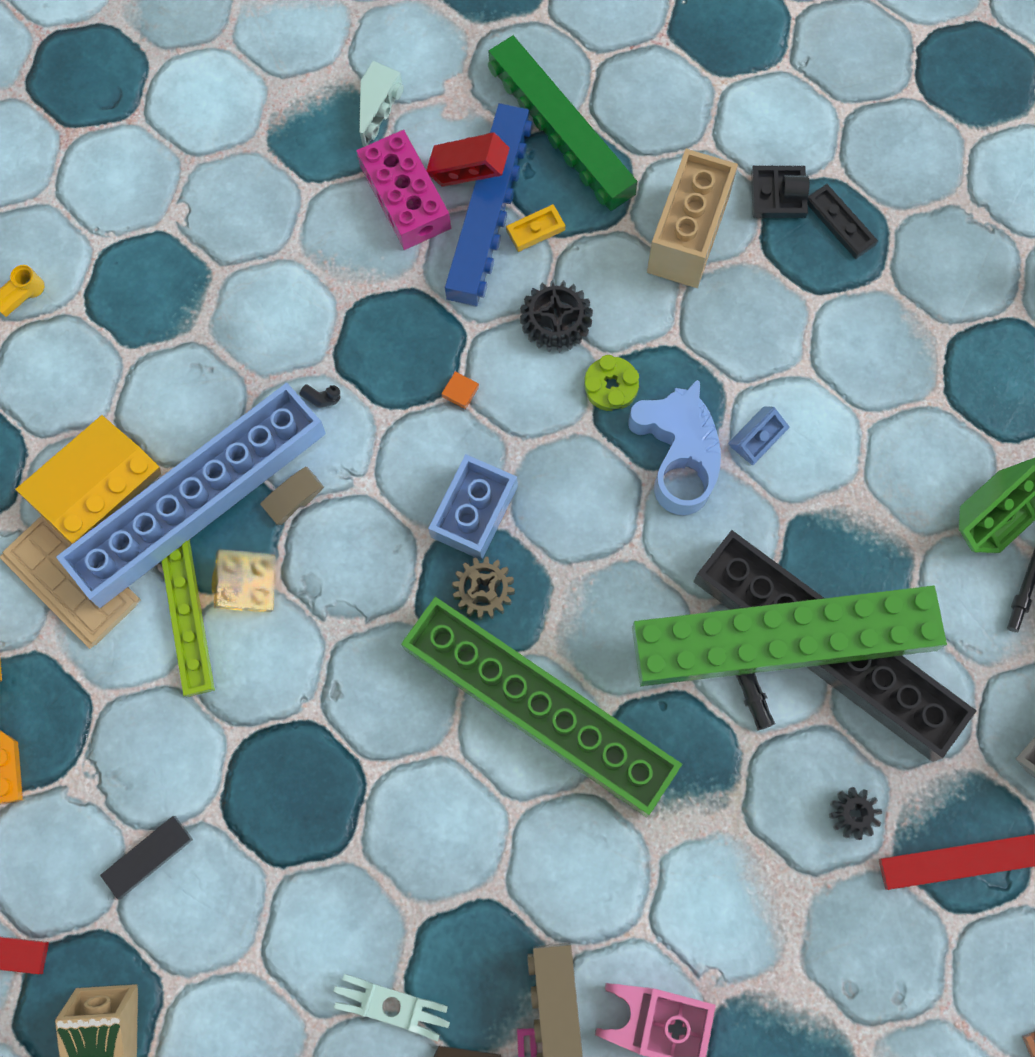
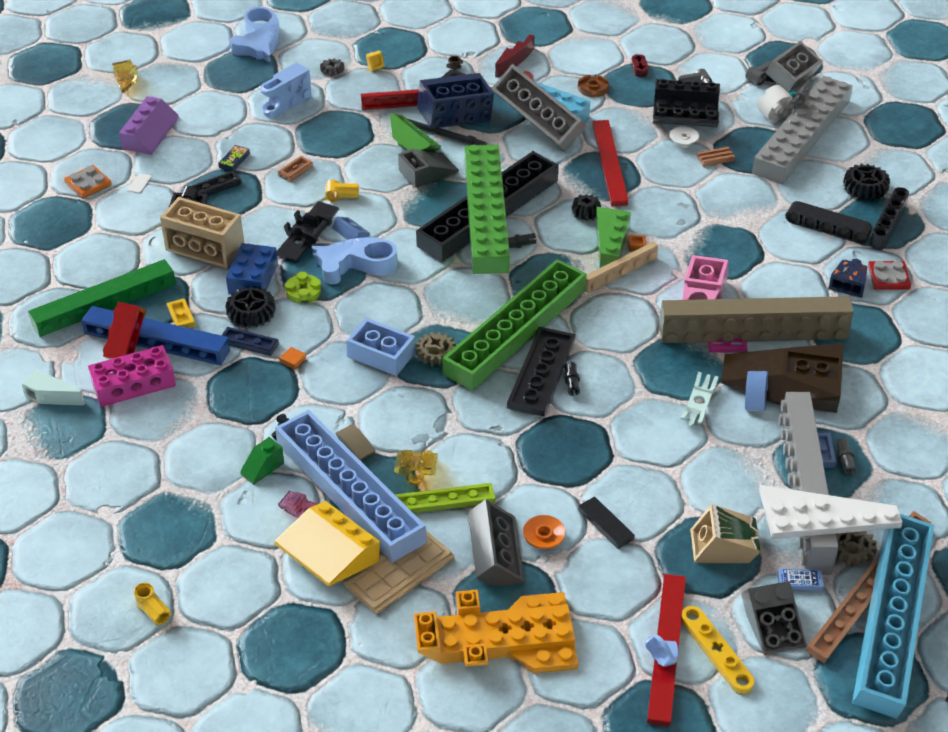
camera: 90 degrees left, 30 degrees down
none -> piece [64,165,112,199]
none -> medium lavender slope [119,96,179,155]
none -> white sticker [127,173,152,193]
none -> tile [218,145,250,171]
none -> dark blue tile [222,327,279,356]
none -> blue brick [226,243,278,294]
none -> green slope [240,437,284,485]
none -> black piece [277,201,339,262]
none -> nougat tile [278,156,313,182]
none -> clear pink slope [278,491,319,518]
none -> yellow piece [325,180,359,202]
none -> dark grey slope [398,149,459,188]
none -> dark grey slope [468,499,525,586]
none -> black plate [507,326,576,417]
none -> orange dish [523,515,565,549]
none -> black pin [564,361,580,396]
none -> tan plate [585,241,658,293]
none -> bright green wedge [596,207,631,268]
none -> orange tile [628,235,647,252]

